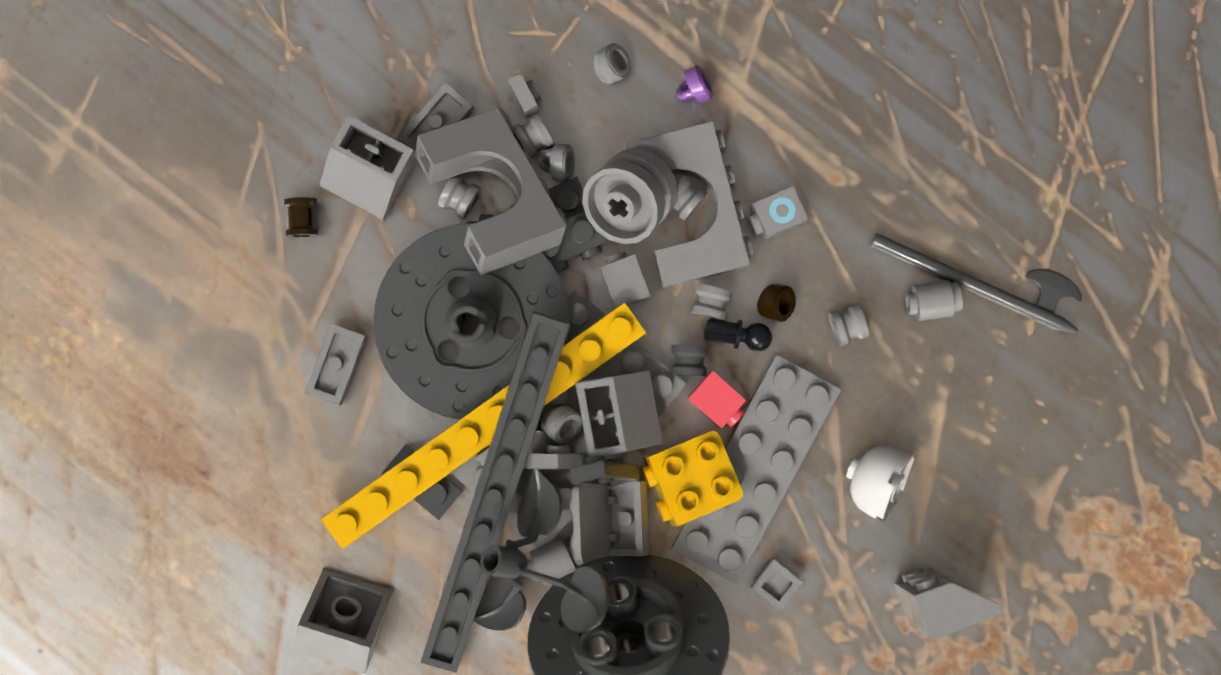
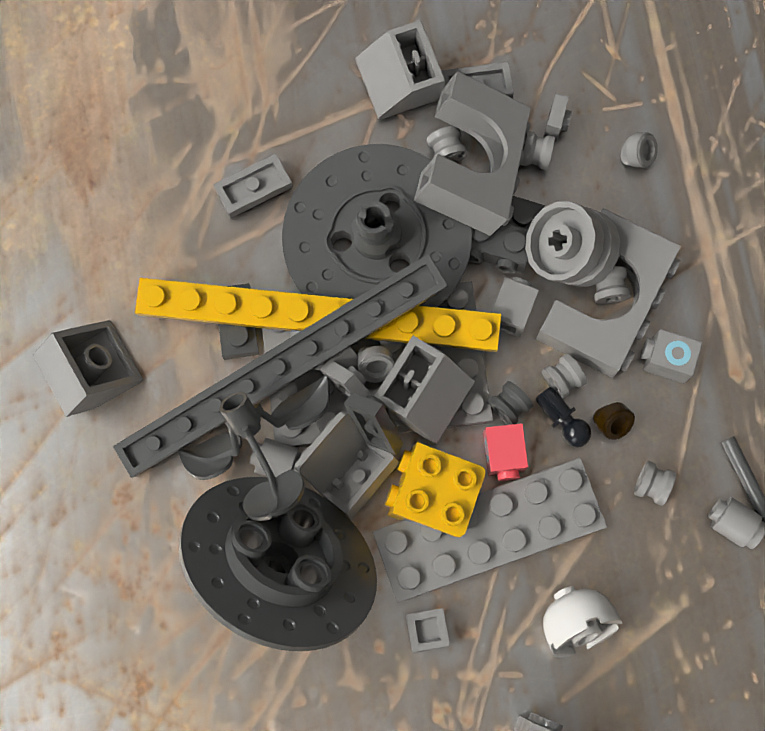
camera: 40 degrees right, 10 degrees down
dark brown bush [284,197,318,238] -> none
light grey tile [537,144,574,181] -> none
medium lavender tile [676,65,713,104] -> none

